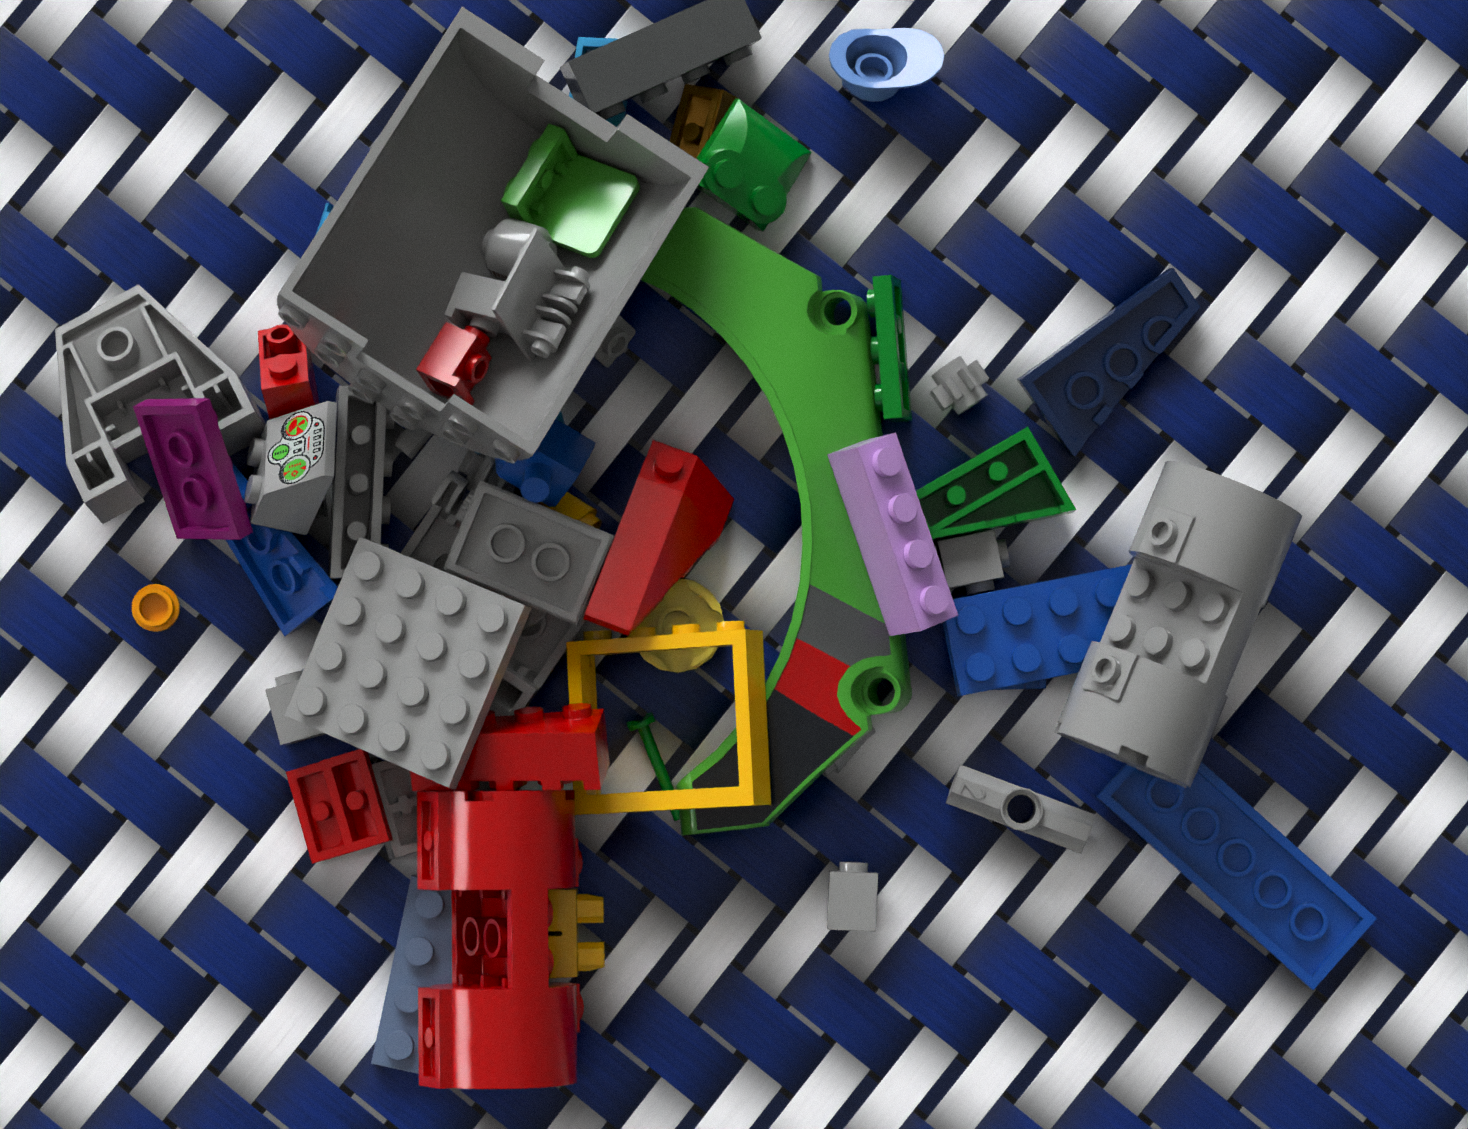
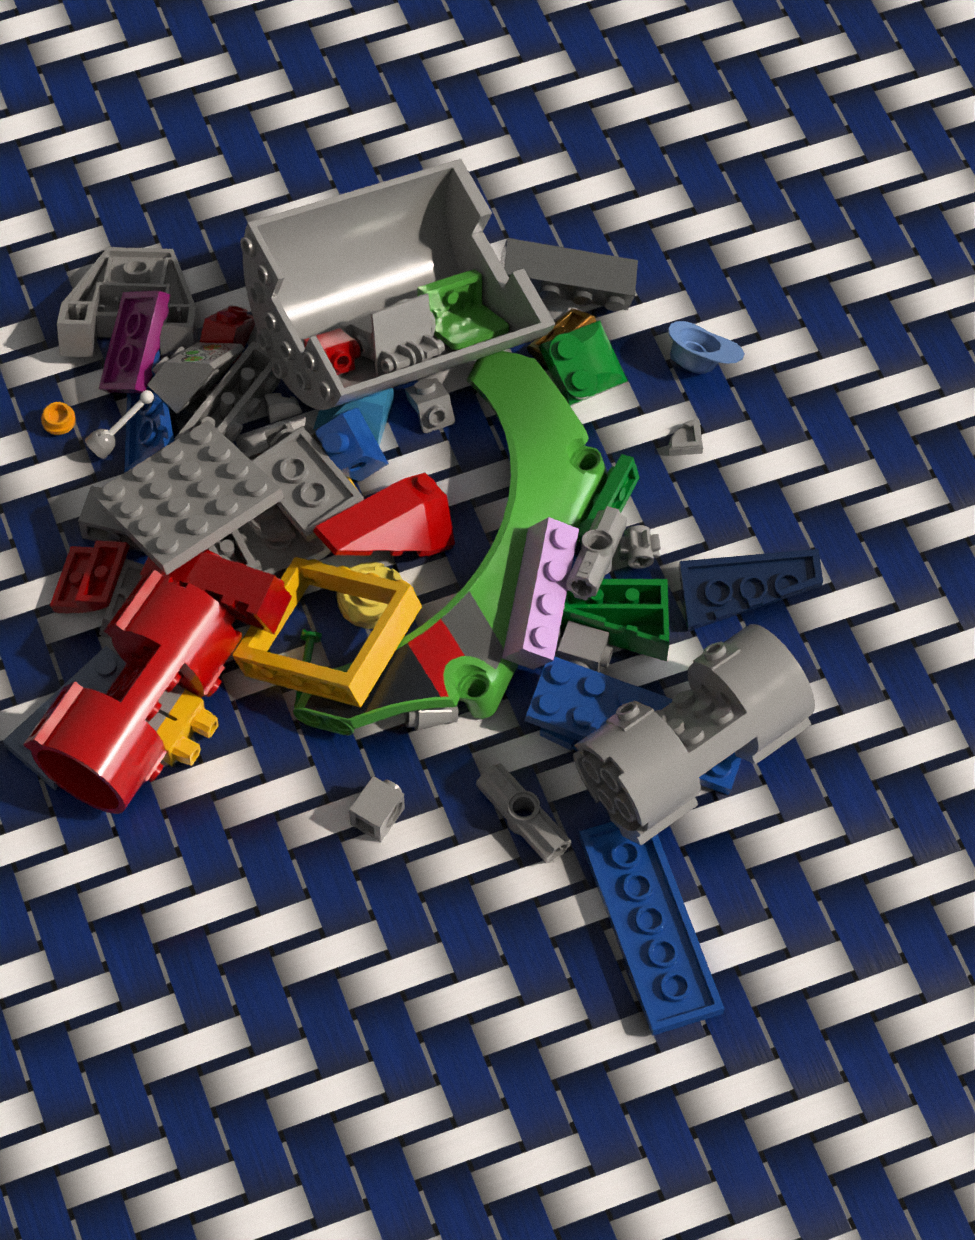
camera: 25 degrees right, 25 degrees down
none -> hinge [85,390,154,459]
none -> light grey piece [566,506,627,600]
none -> light grey tile [668,419,703,456]

